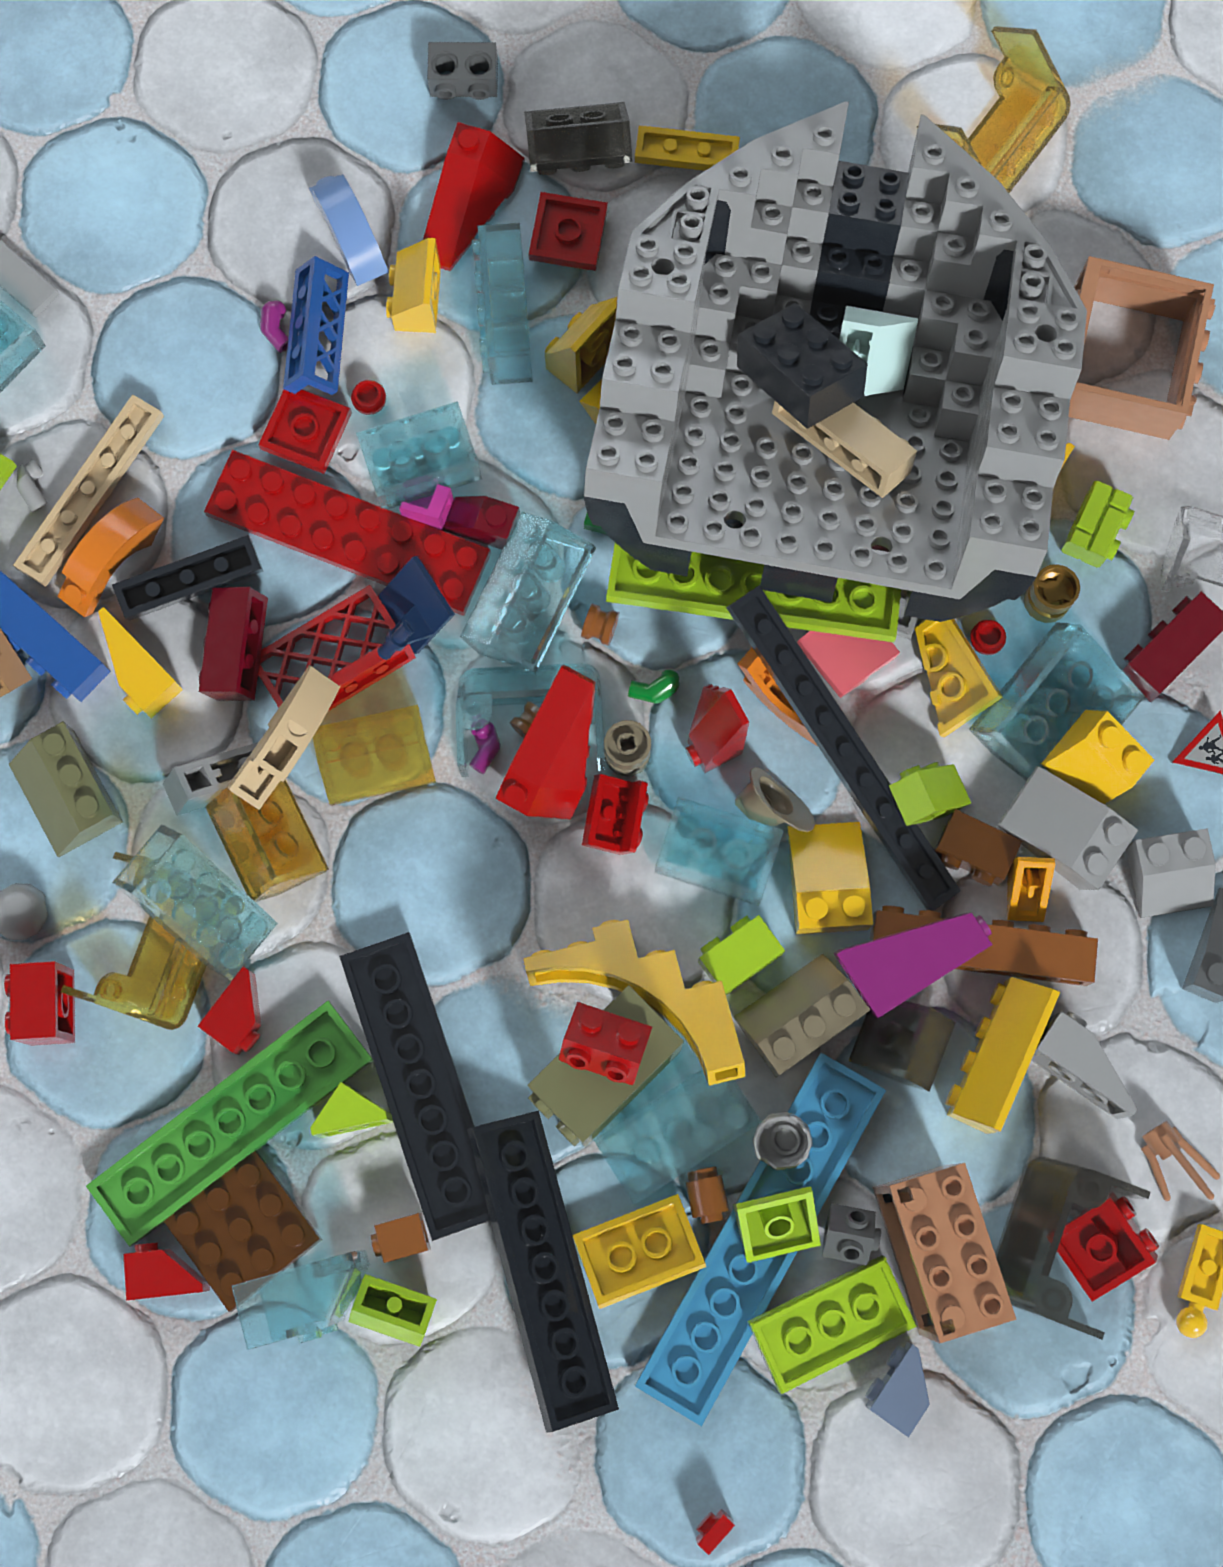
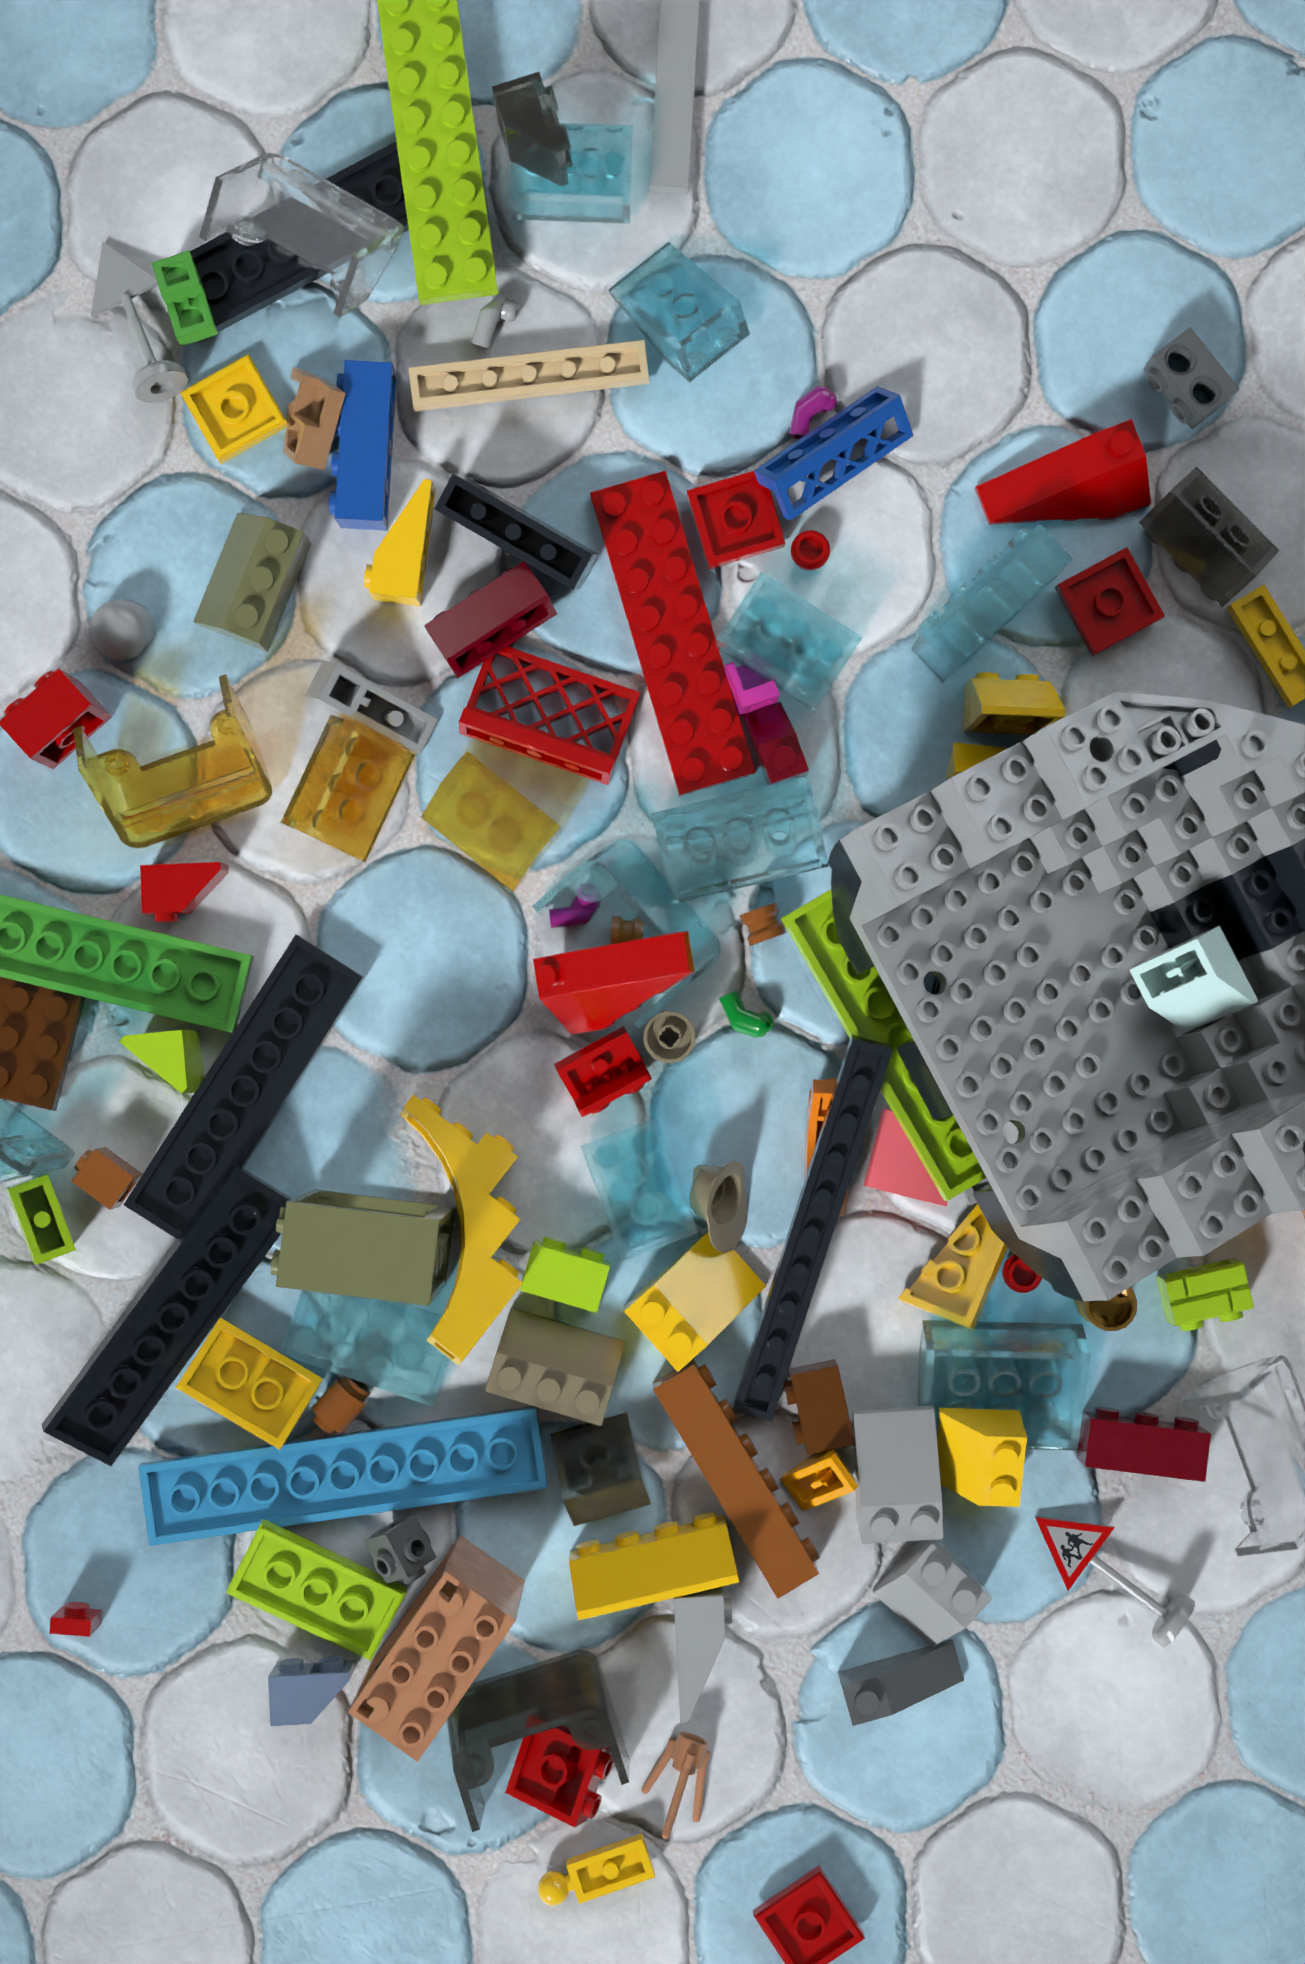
camera: 50 degrees right, 10 degrees up
orange arch [58,497,164,618] -> none
clear light blue brick [112,824,278,981] -> none
tan slope [227,665,340,810] -> none
medium blue arch [309,174,389,286] -> none
dark blue plate [377,556,455,660] -> none
yellow slope [386,238,441,333] -> none
red bracket [558,1001,653,1085] -> none
red wedge [685,684,749,774] -> none
lime slope [733,1186,821,1263] -> none
black brick [737,303,868,429] -> none
light grey hair [753,1112,813,1170] -> none
tan brick [772,401,917,498] -> none
magenta slope [833,913,992,1018] -> none
lime brick [889,762,972,826] -> none
none -> clear light blue slope [608,242,750,383]

